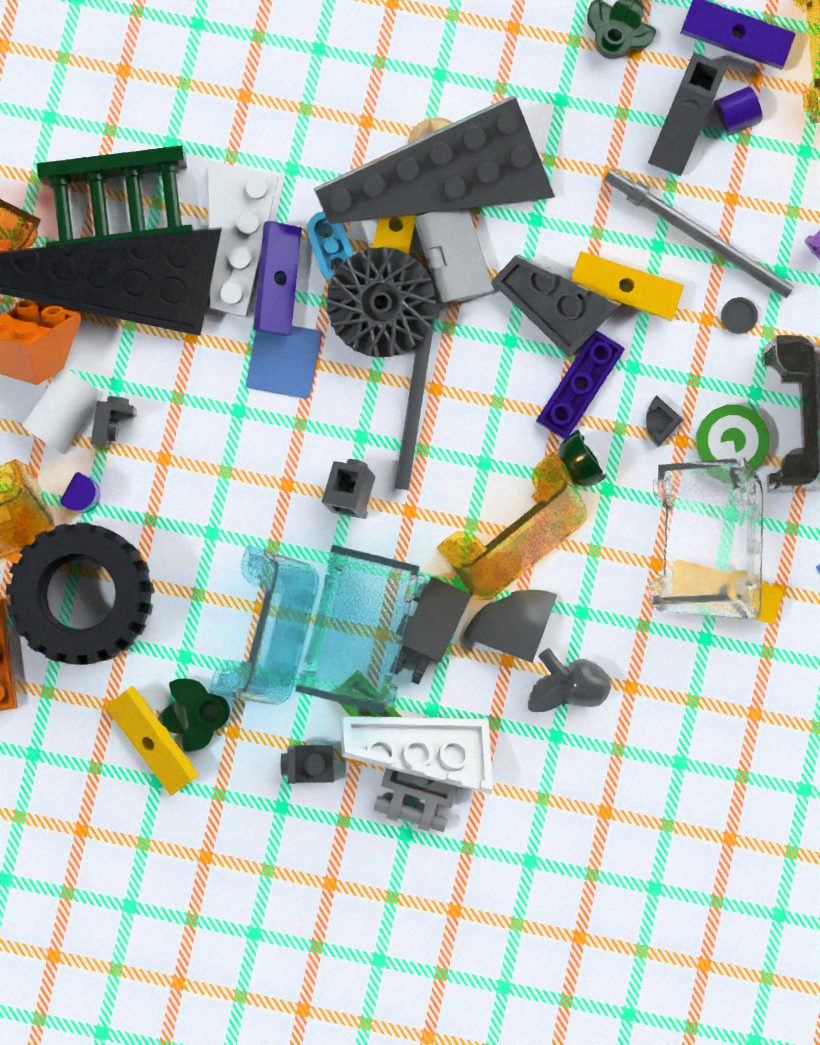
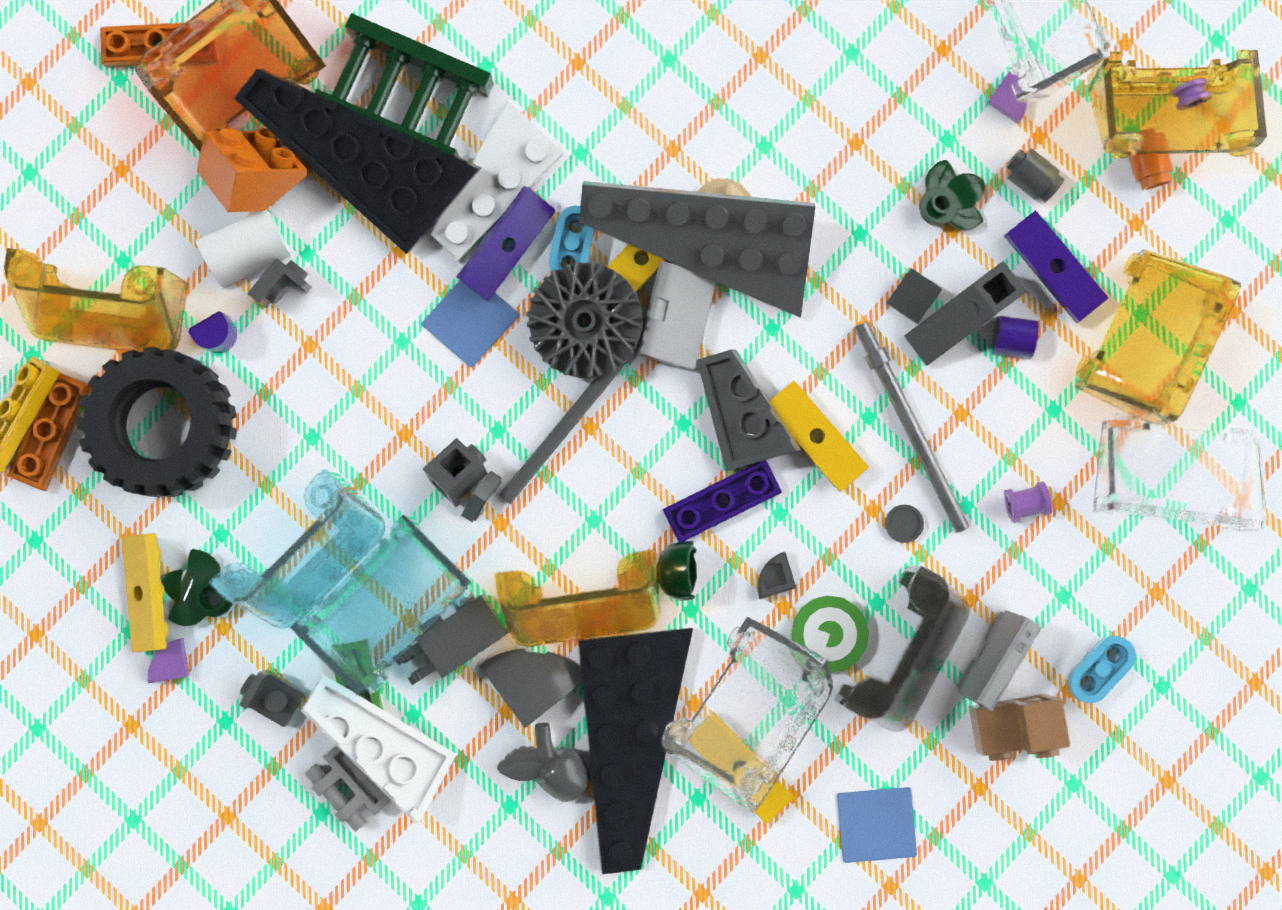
camera: 30 degrees right, 0 degrees up
none -> medium lavender tile [148,638,190,683]
none -> dark grey tile [461,471,502,523]
none -> black wing [577,627,693,875]
none -> dark grey slope [886,268,942,324]

